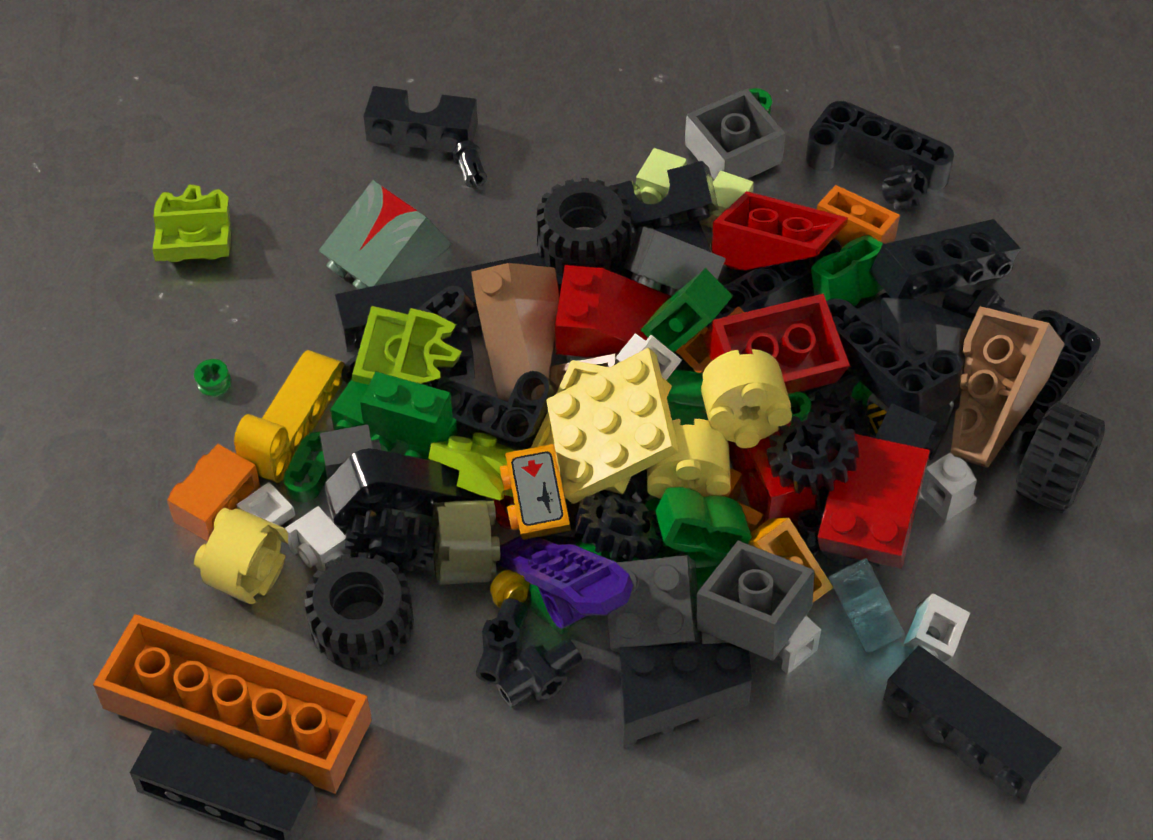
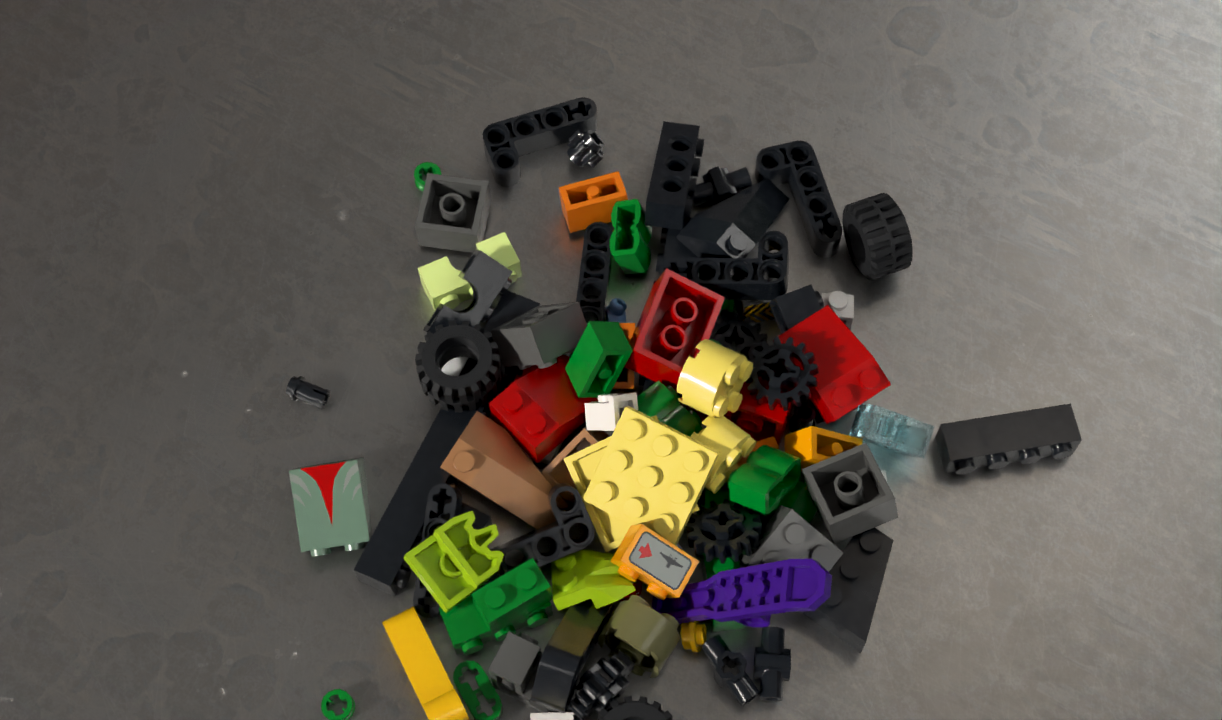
camera: 50 degrees left, 10 degrees up
lime plate [153,184,231,262] -> none
black arch [363,86,478,152] -> none
red slope [712,191,848,270] -> none
white brick [903,593,970,662] -> none
medium nougat wedge [951,306,1064,468] -> none

